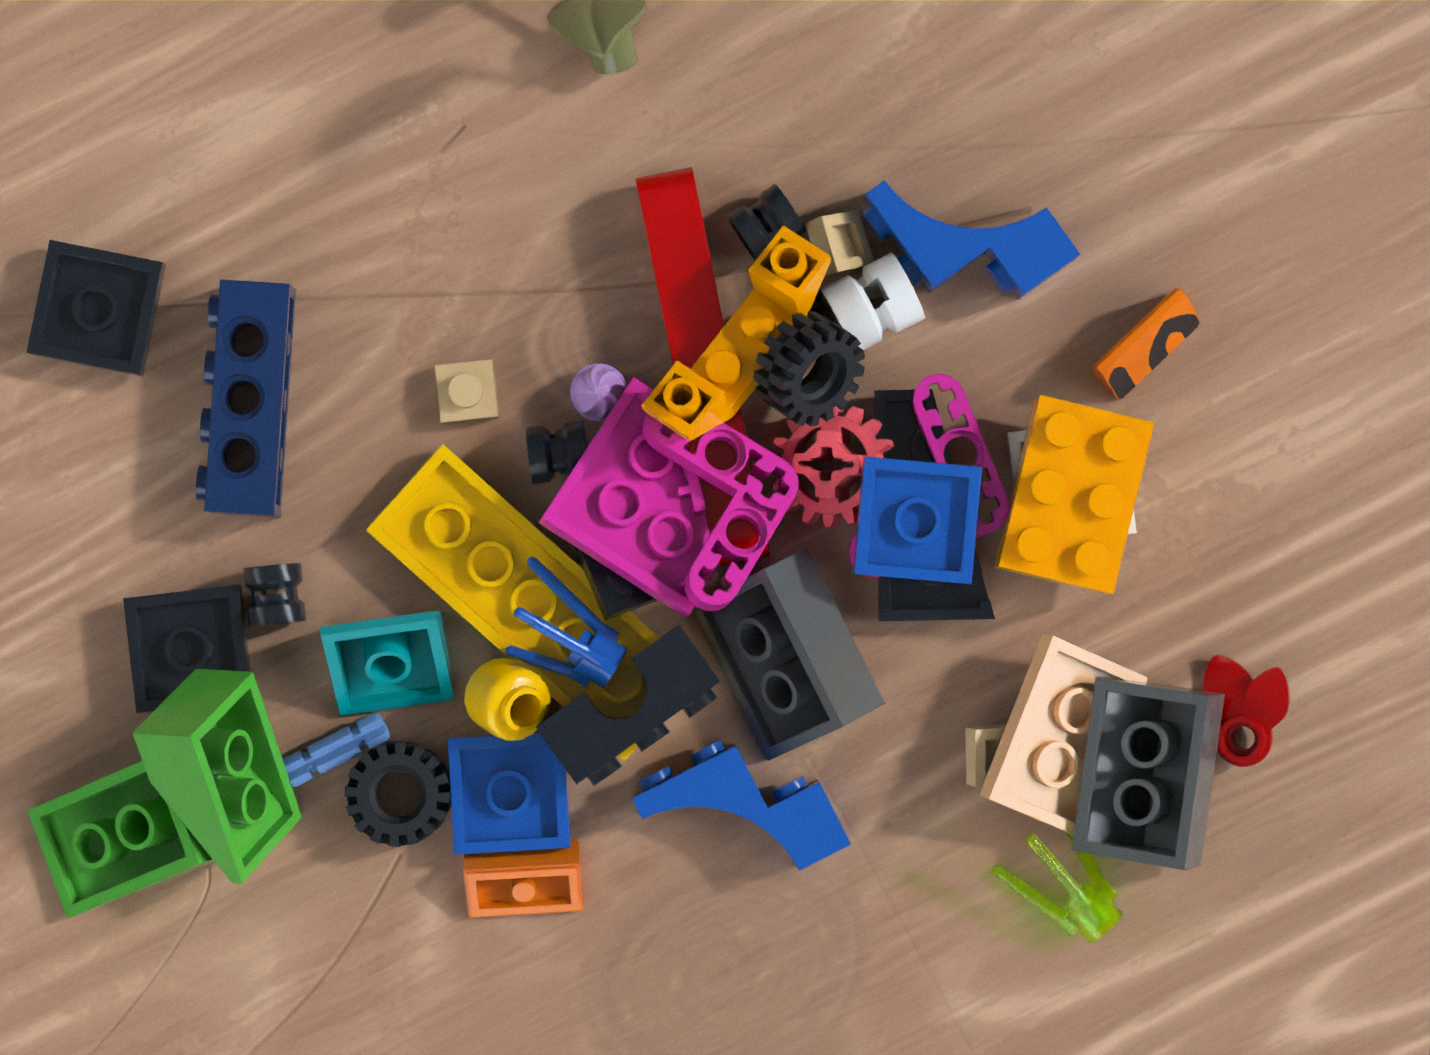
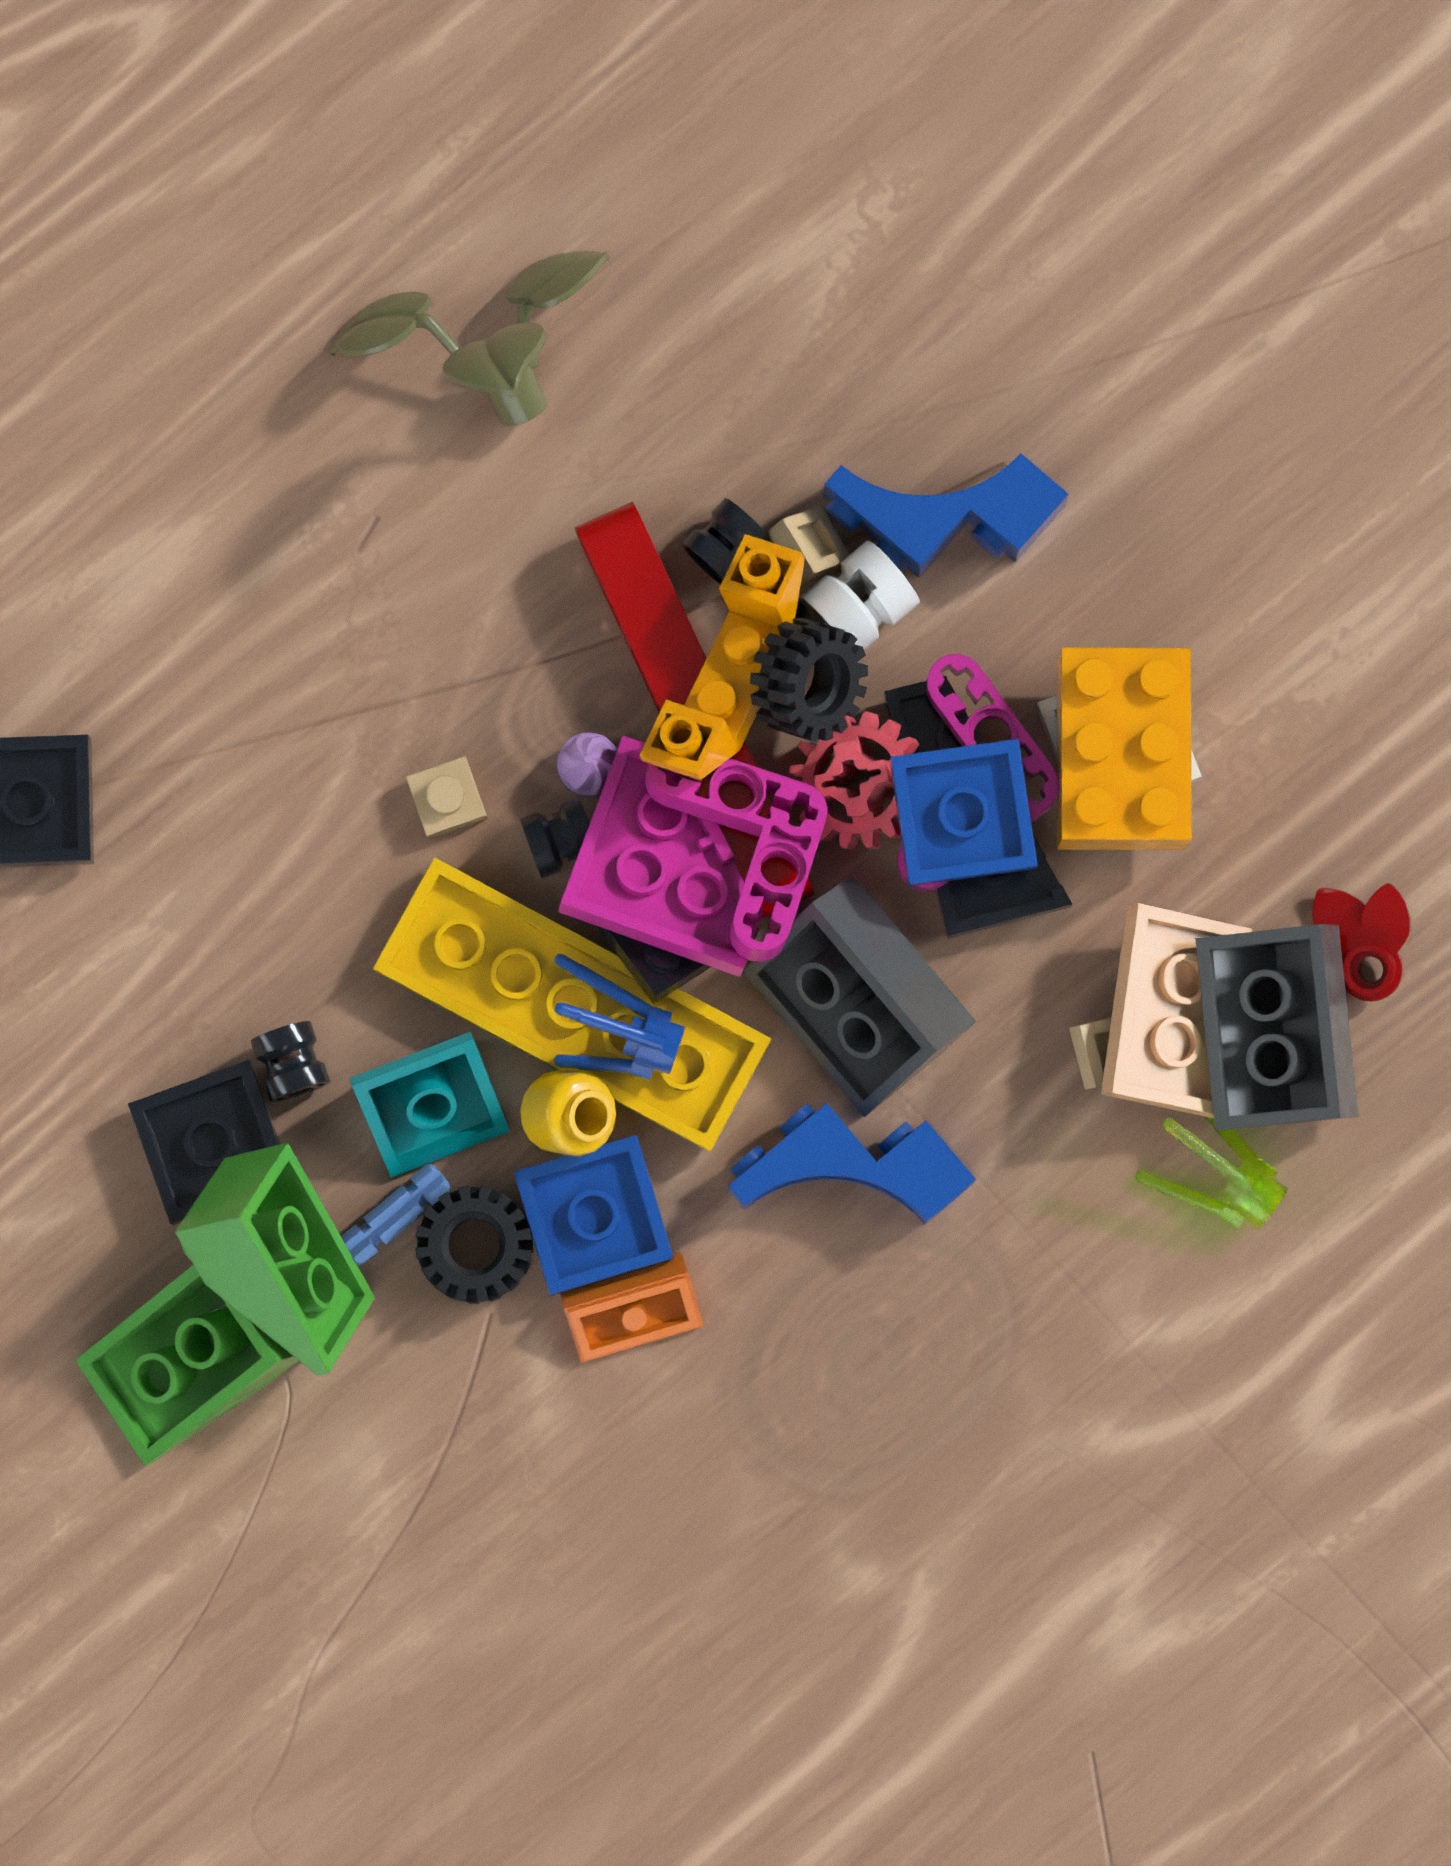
camera: 10 degrees left, 5 degrees down
dark blue brick [196,279,296,518] -> none
black arch [536,625,720,786] -> none
orange slope [1090,288,1200,399] -> none

